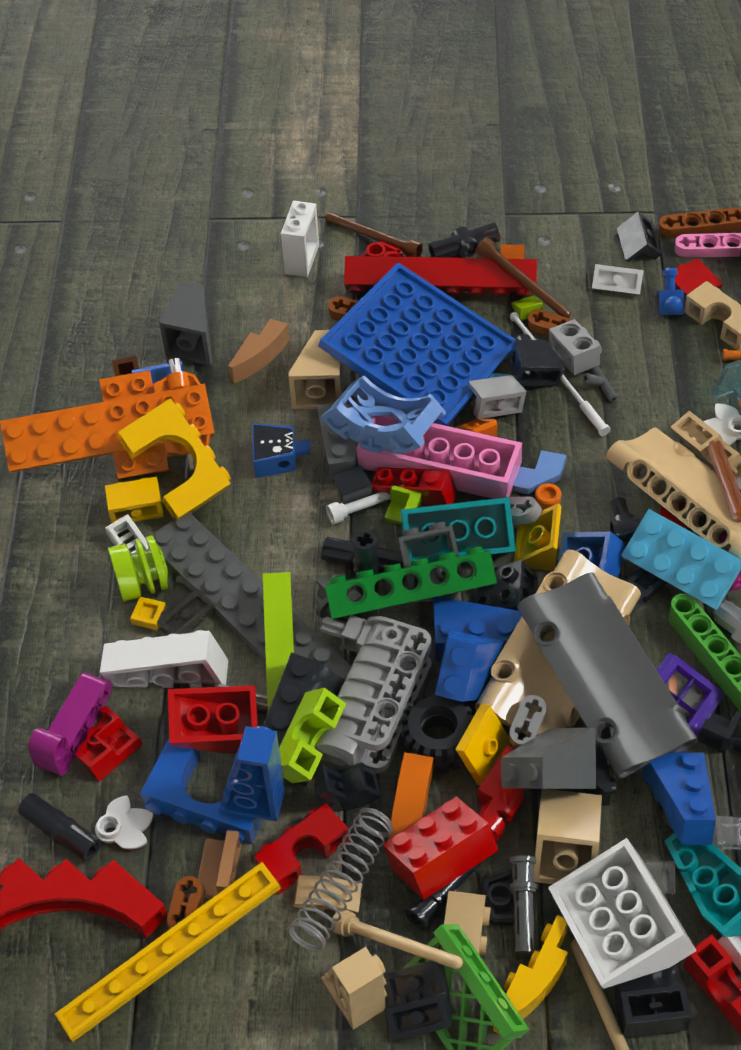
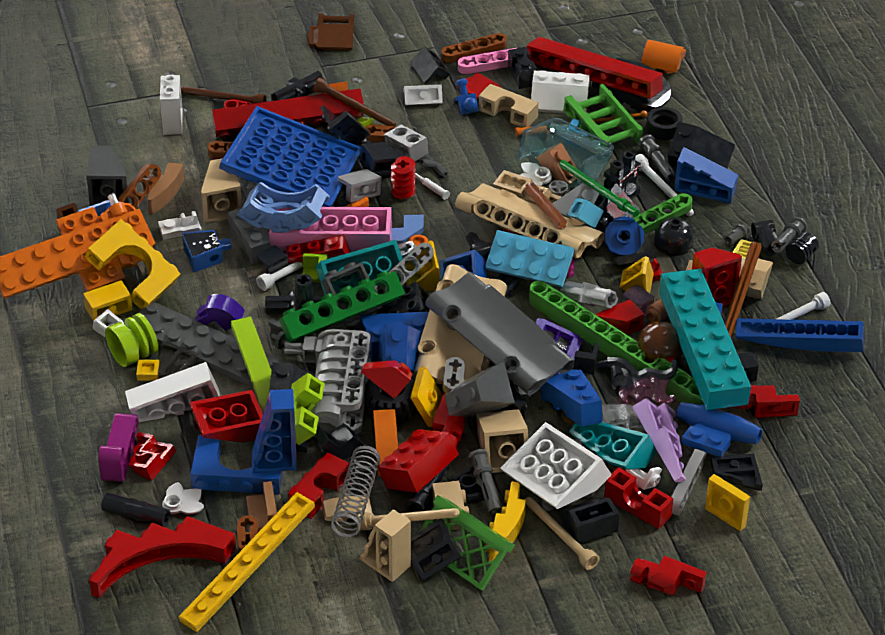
camera: 20 degrees left, 10 degrees down
none -> dark orange beam [117,164,161,208]
none -> white plate [158,211,202,240]
none -> dark purple brick [195,294,245,331]
none -> reddish brown piece [307,13,354,50]
none -> black bracket [320,105,370,145]
none -> red slope [361,360,412,399]
none -> light grey beam [374,243,434,293]
none -> red piece [391,156,415,199]

